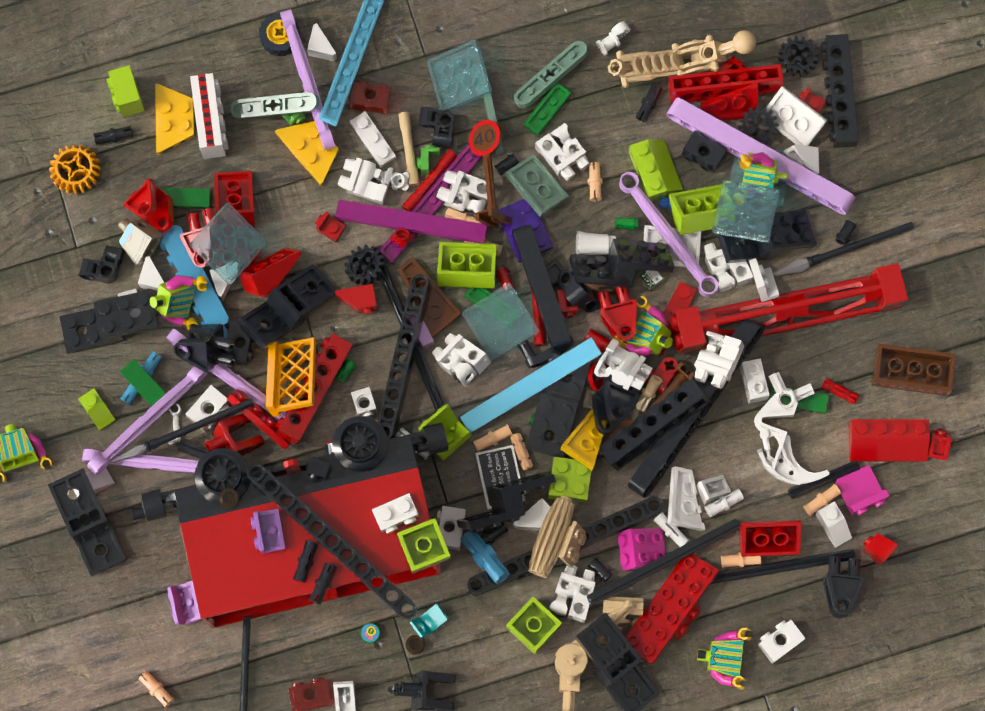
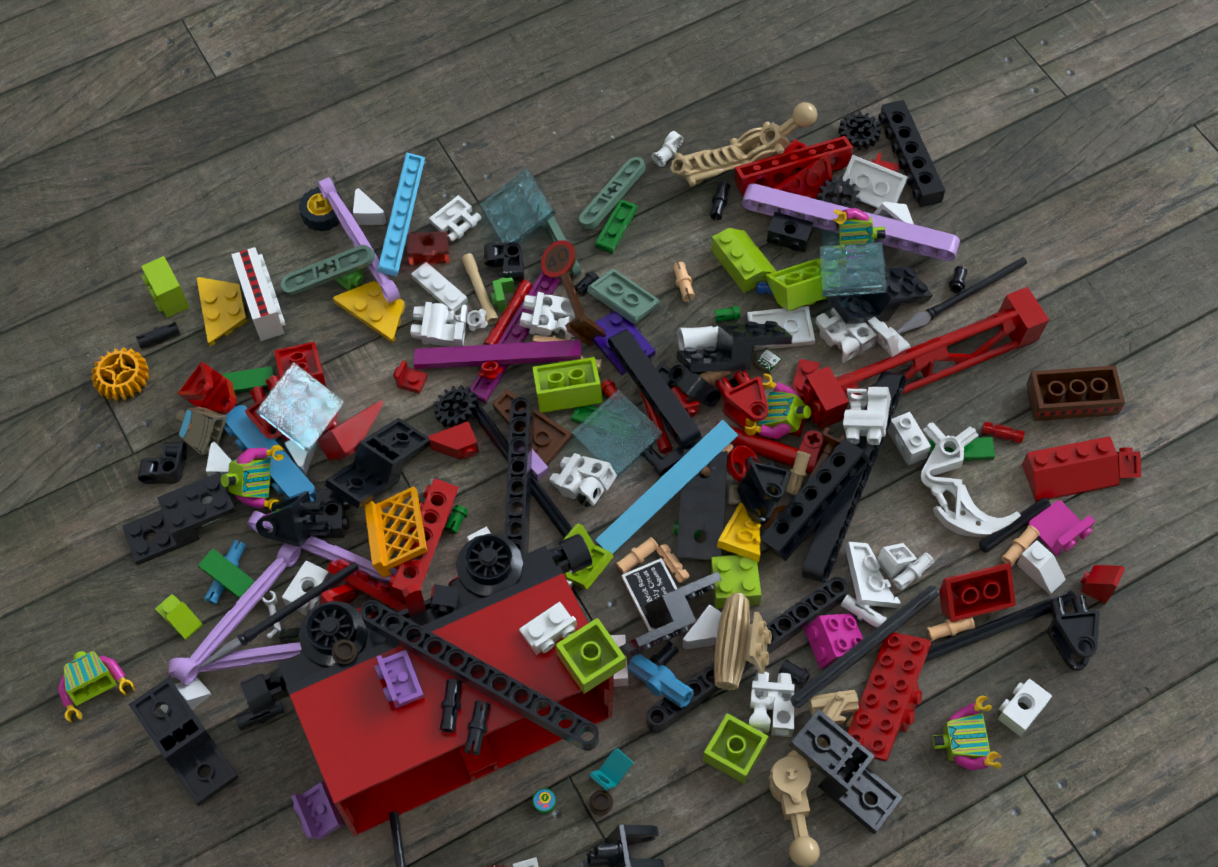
camera: 10 degrees left, 15 degrees down
white hips [535,123,589,181] -> none
white hips [594,339,653,390] -> none
lavender piece [619,172,718,297] -> none
none -> white plate [429,195,482,242]

